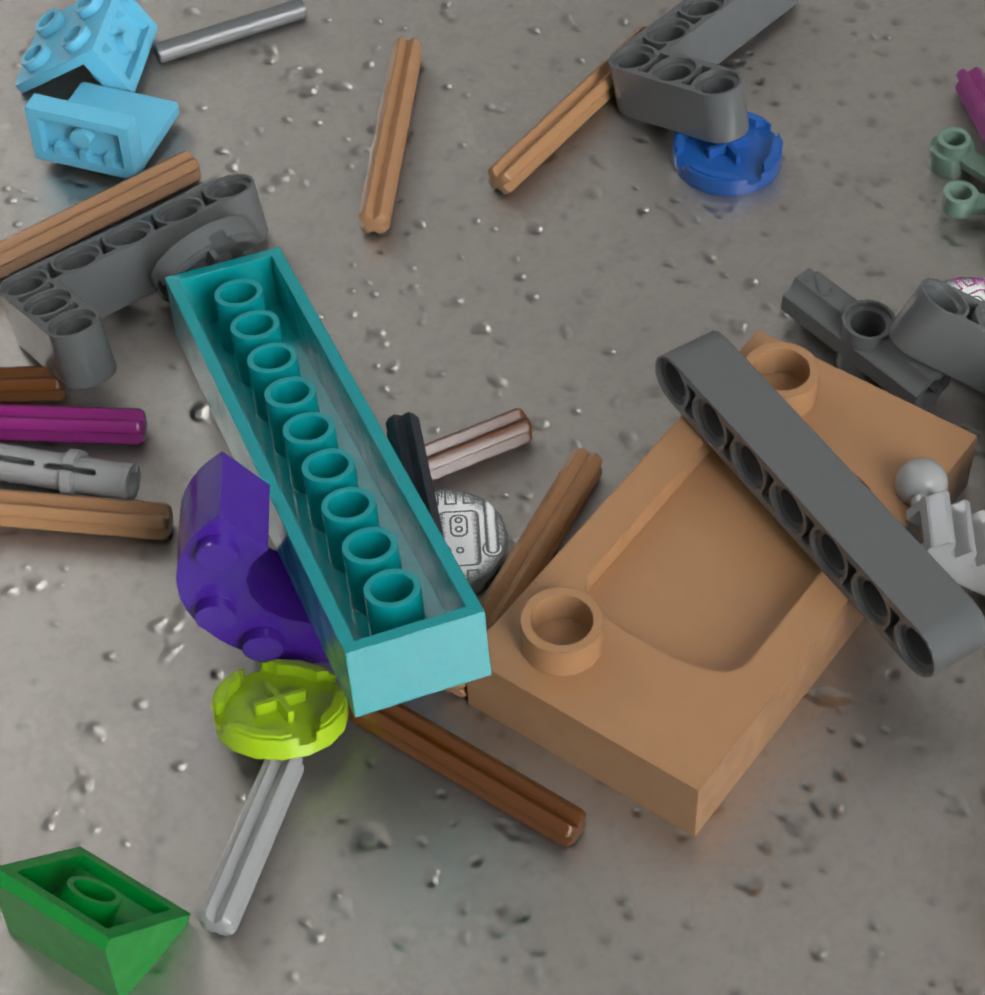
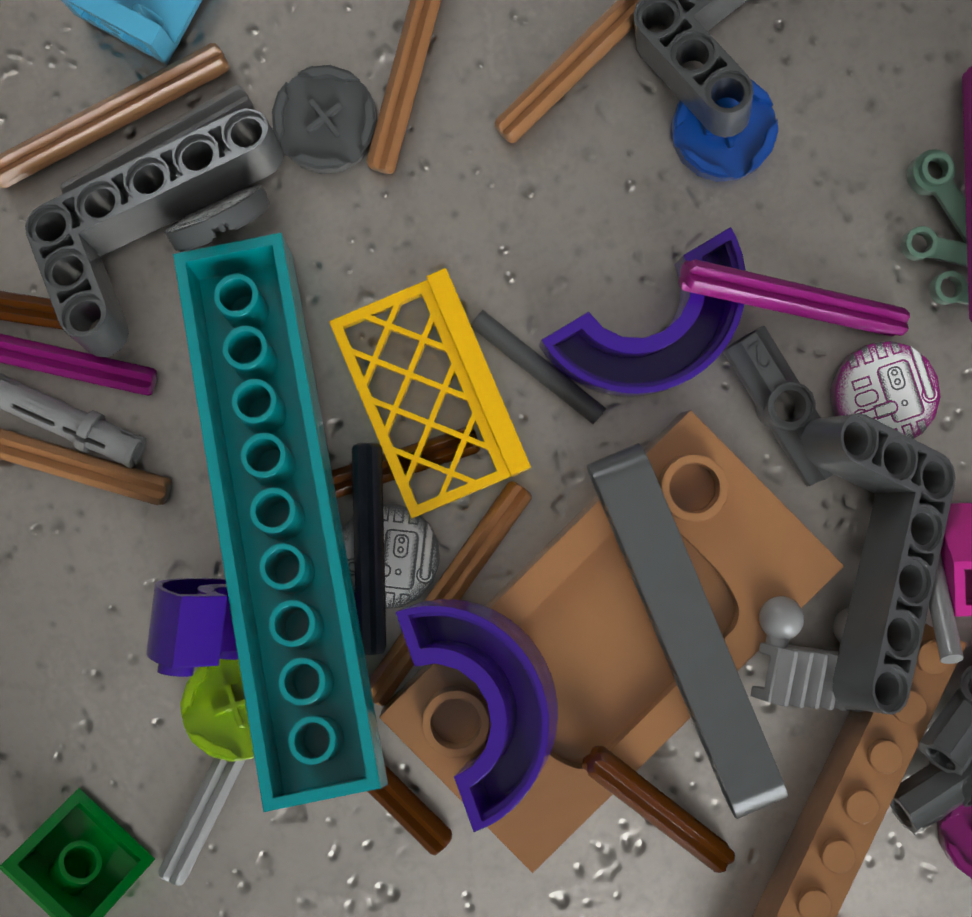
camera: 10 degrees right, 40 degrees up
none -> dark grey tile [272,65,377,174]
none -> yellow fence [329,268,531,519]
none -> dark purple brick [396,599,558,832]
none -> dark grey bar [471,310,606,424]
none -> dark purple brick [539,227,746,397]
none -> reddish brown axle [582,746,735,873]
none -> magenta axle [678,259,910,336]

